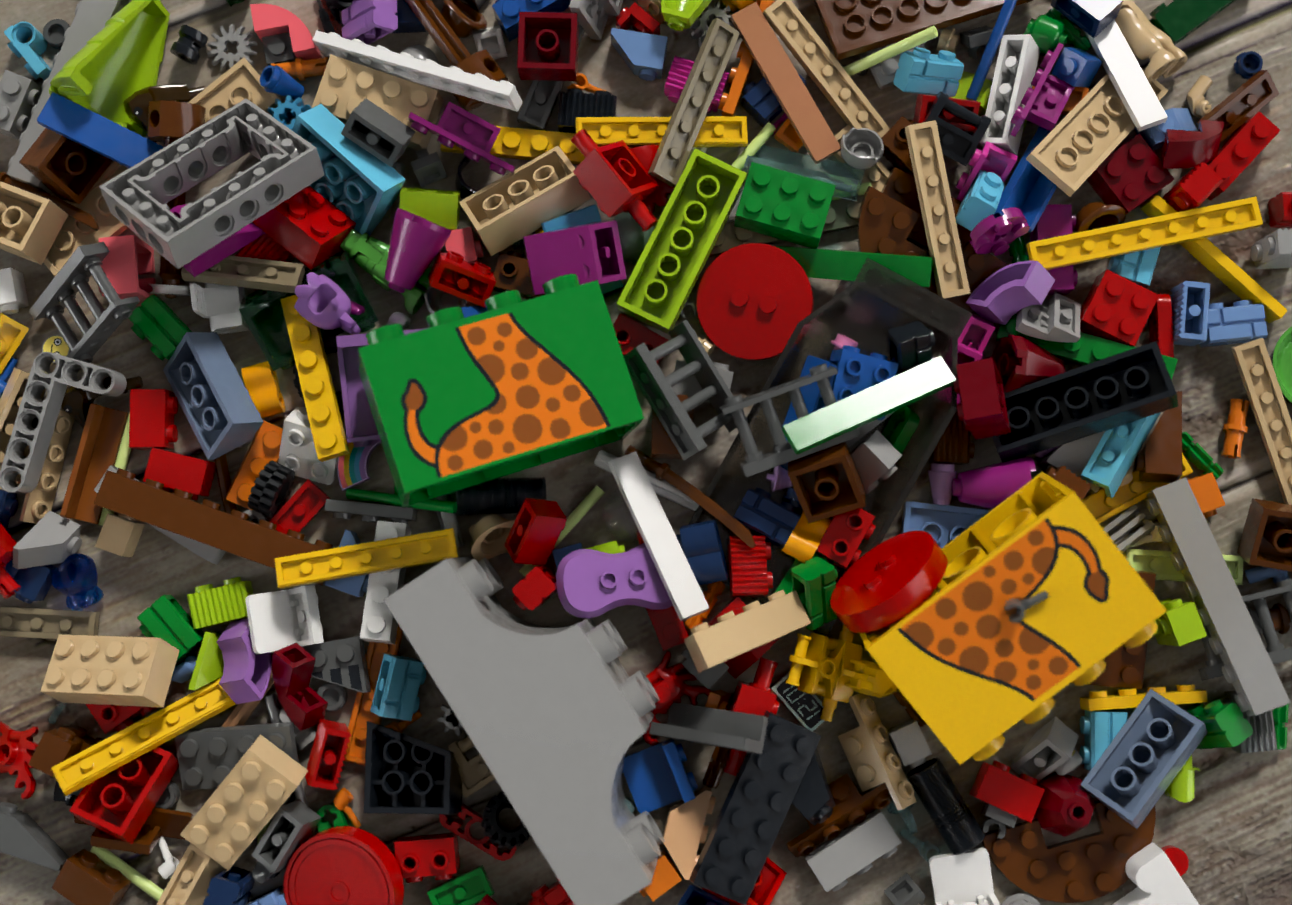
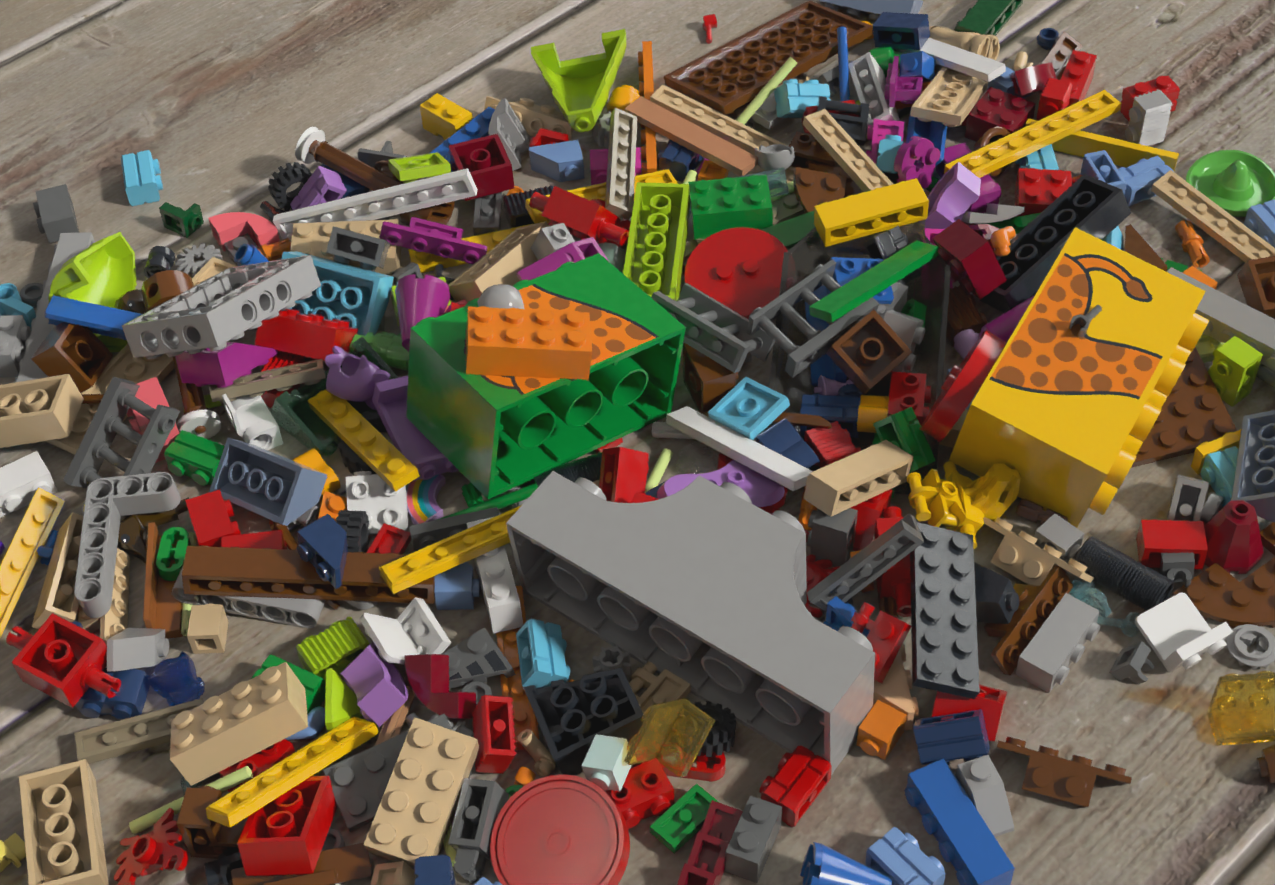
camera: 20 degrees left, 35 degrees down
none -> yellowish green bar [129,766,253,834]
none -> green beam [156,527,191,581]
none -> dark blue slope [297,514,348,589]
none -> lime plate [388,152,451,183]
none -> orange brick [466,306,592,380]
none -> light grey hair [477,284,525,309]
none -> tan arm [518,729,556,777]
none -> light grey brick [531,223,575,261]
none -> light aqua brick [582,734,634,792]
none -> clear yellow bracket [624,698,716,778]
none -> medium azure plate [708,377,790,440]
none -> yellow brick [814,178,929,247]
none -> red plate [851,602,912,684]
none -> orange arm [990,226,1016,256]

